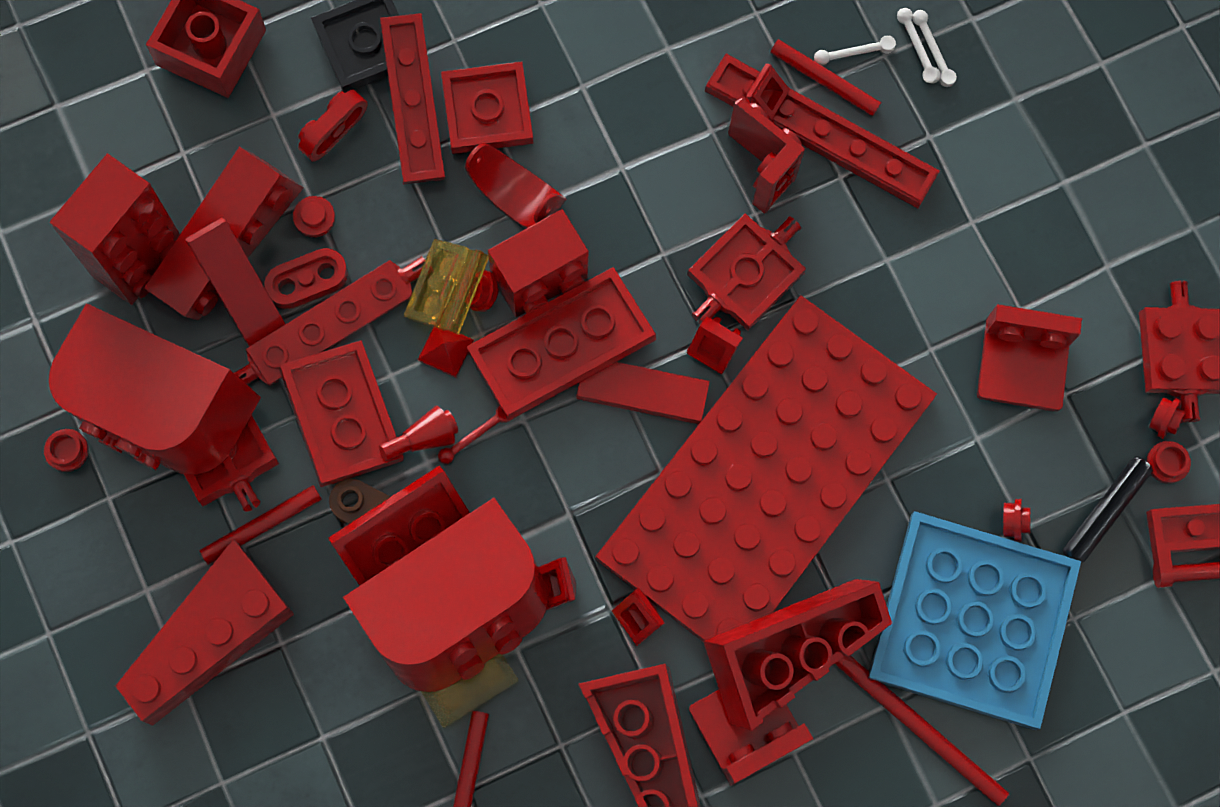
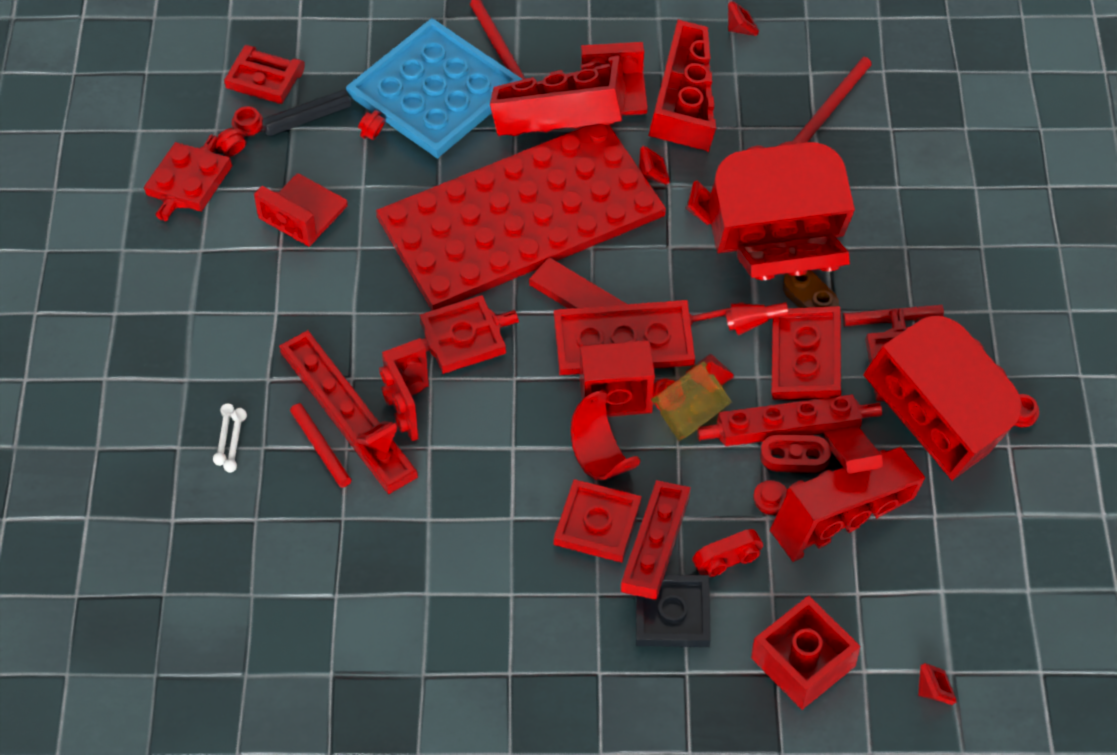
camera: 150 degrees left, 20 degrees down
red brick [49,153,180,305] -> none
red wedge [115,539,294,725] -> none
red tile [686,316,743,374] -> none
white hinge [814,36,896,66] -> none
none -> red slope [918,663,957,705]

